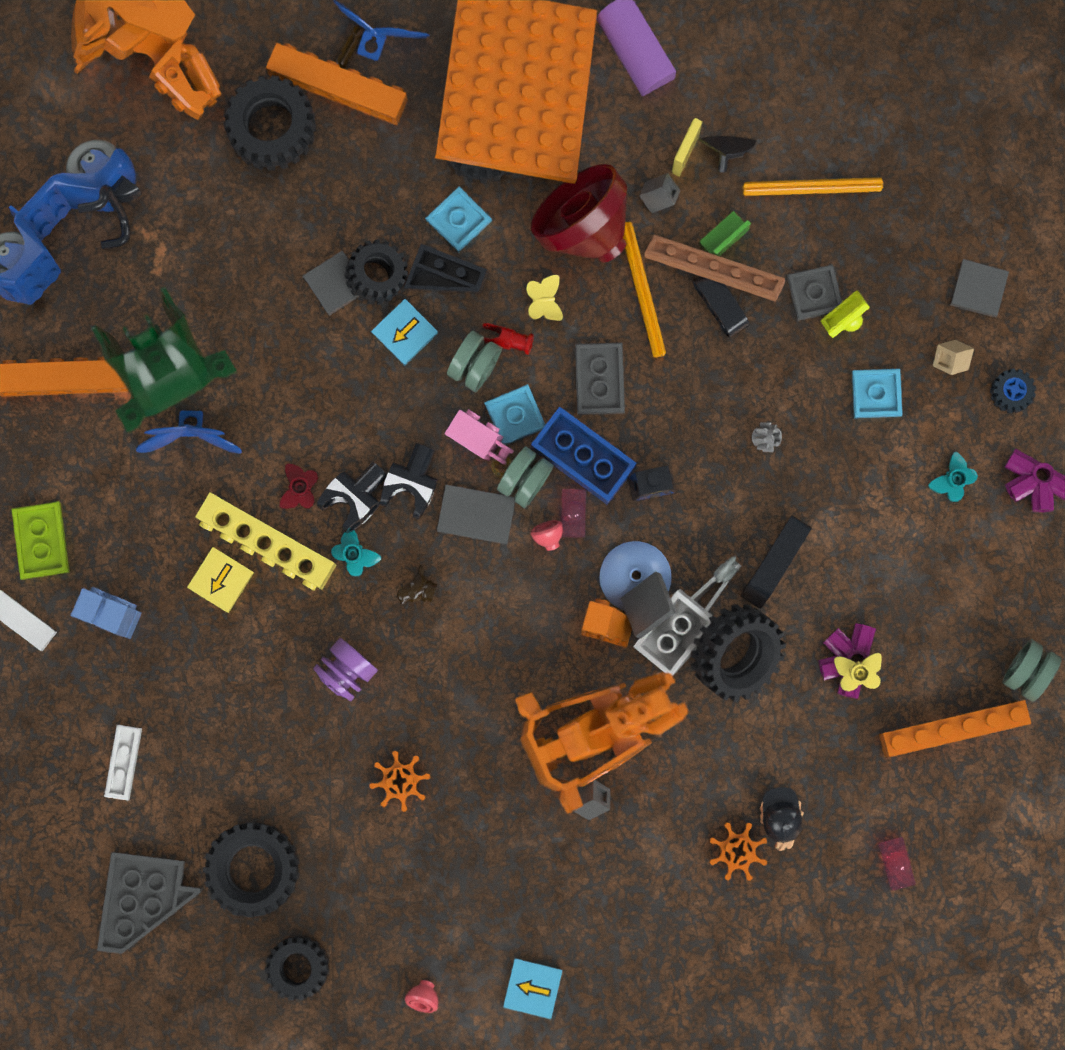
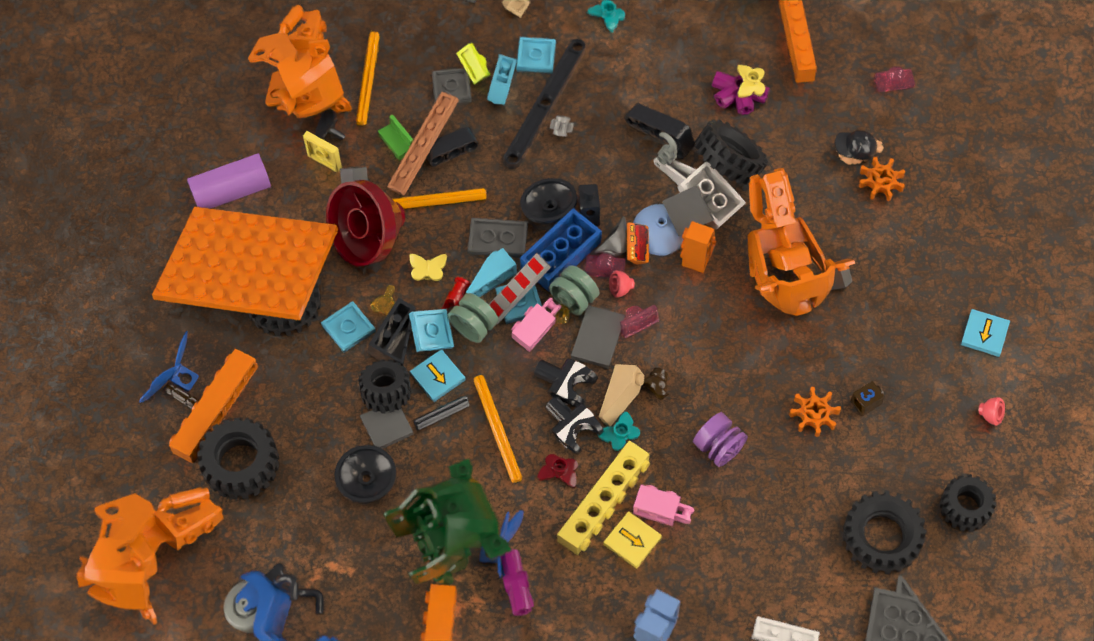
camera: 85 degrees left, 20 degrees down
none -> orange piece [248,5,352,118]
none -> black dish [334,445,397,504]
none -> clear yellow rock [371,285,395,315]
none -> medium azure tile [409,309,454,352]
none -> axle [413,396,470,430]
none -> medium azure slope [466,248,517,297]
none -> light orange axle [474,375,522,483]
none -> medium azure slope [487,55,517,105]
none -> light grey tile [488,253,551,324]
none -> magenta piece [501,549,534,616]
none -> black beam [504,39,586,169]
none -> black dish [520,178,577,224]
none -> dark grey hat [594,216,627,257]
none -> tan slope [599,364,645,427]
none -> clear pink tile [620,305,659,338]
none -> slope [627,222,649,265]
none -> bright pink brick [633,485,694,526]
none -> dark brown brick [850,381,885,416]

